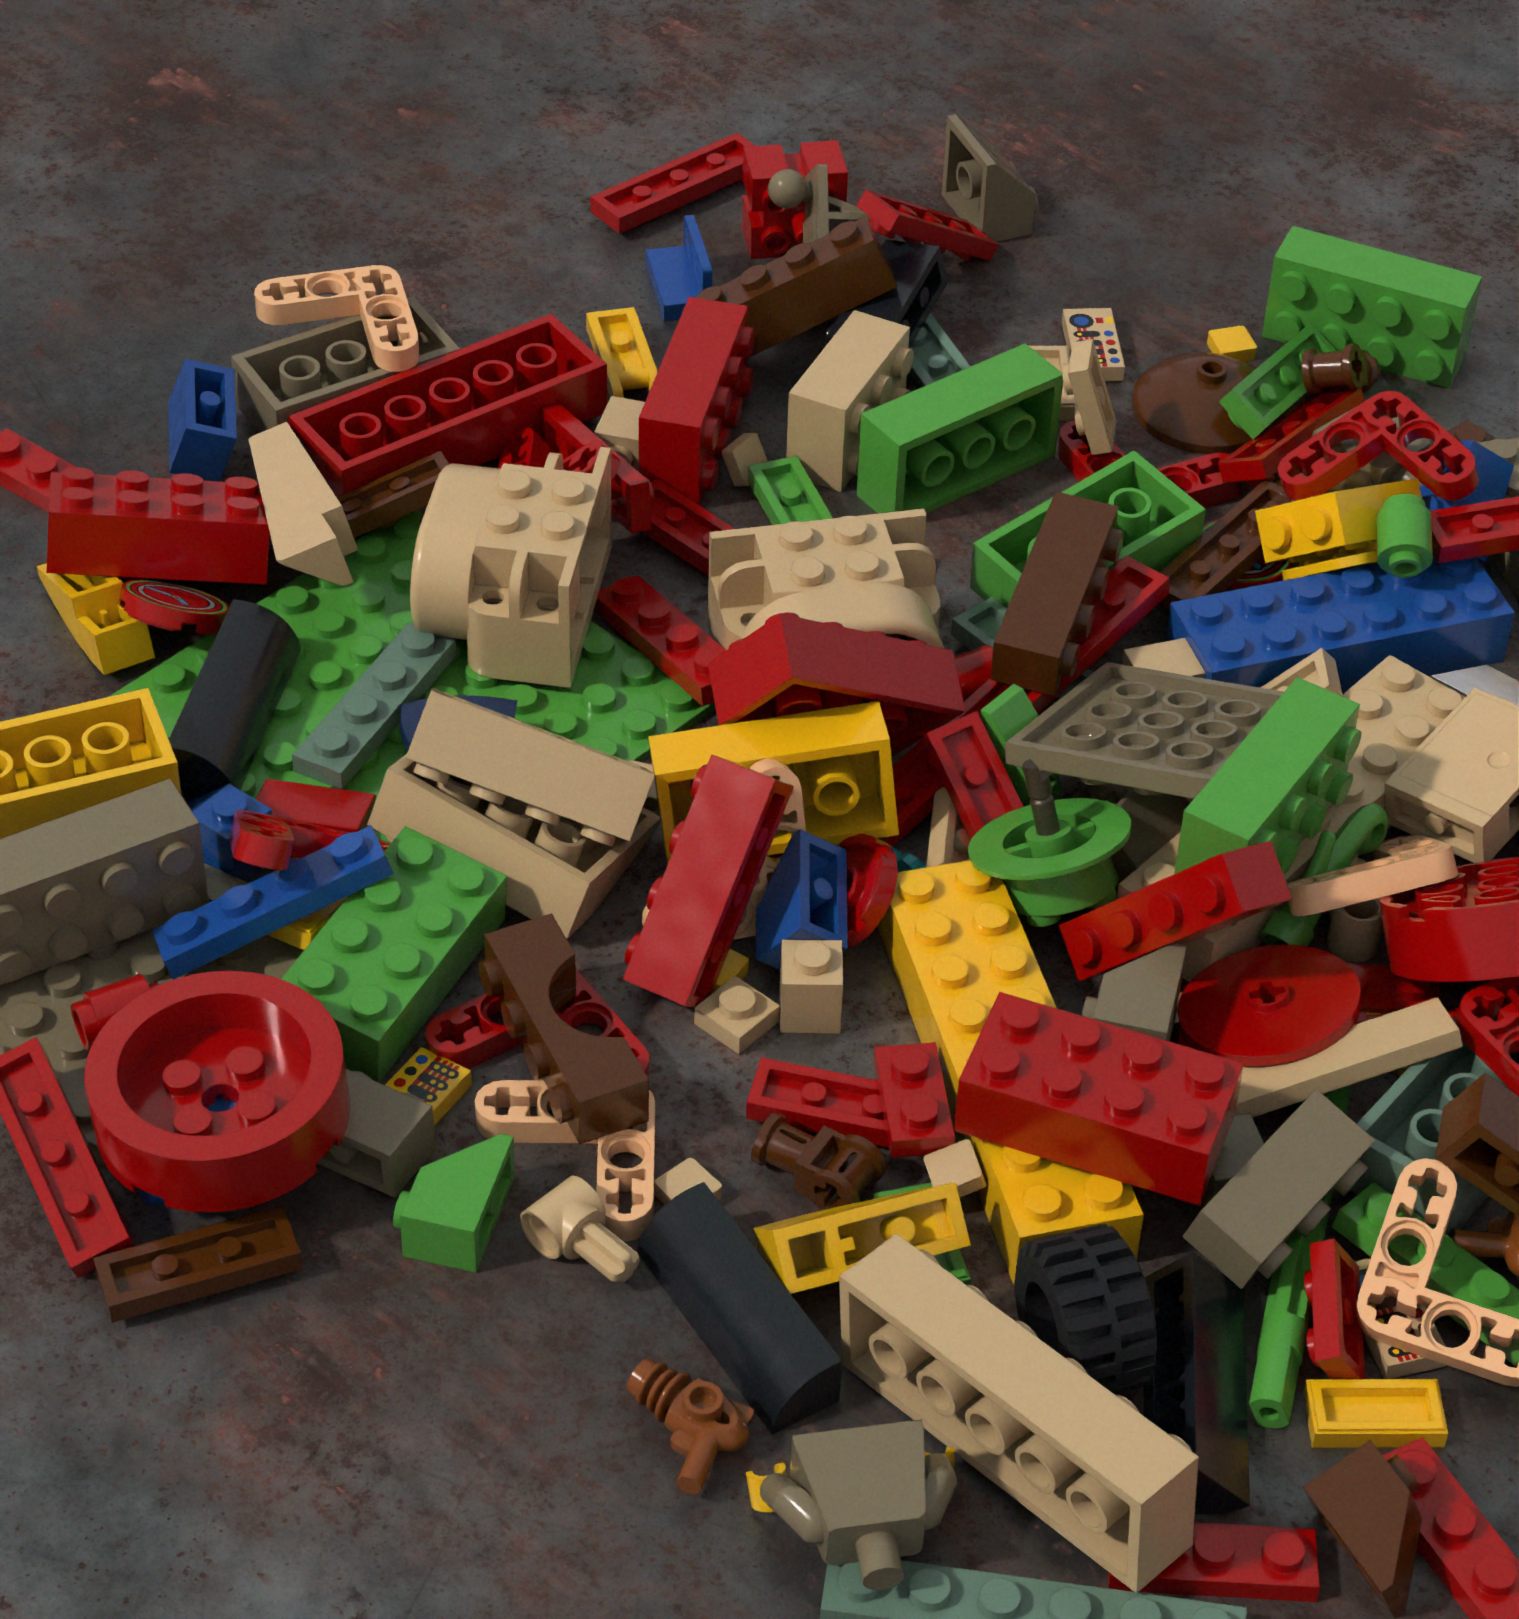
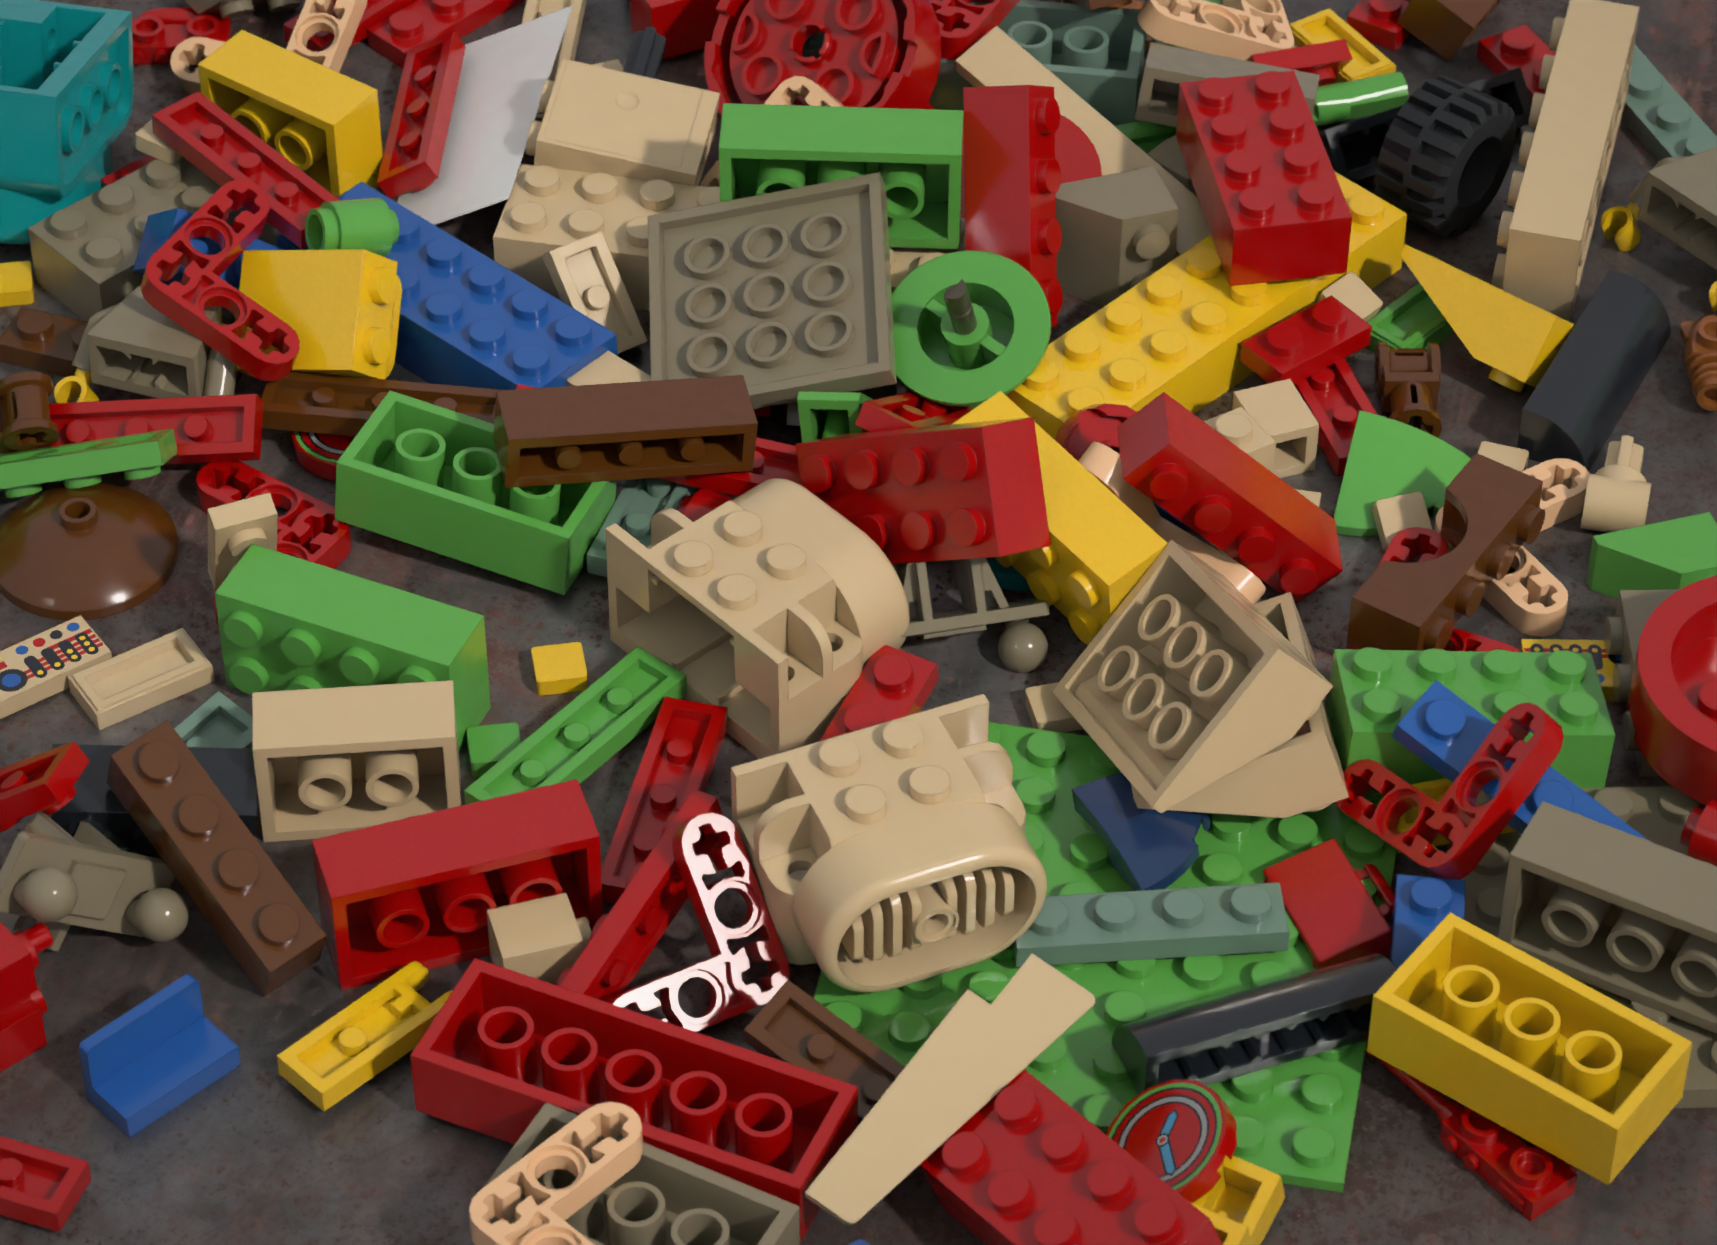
camera: 120 degrees left, 0 degrees up
none -> bright green piece [466,722,521,777]
none -> tan brick [1232,379,1319,478]
none -> bright green brick [1334,410,1471,537]
none -> tan piece [1372,491,1433,551]

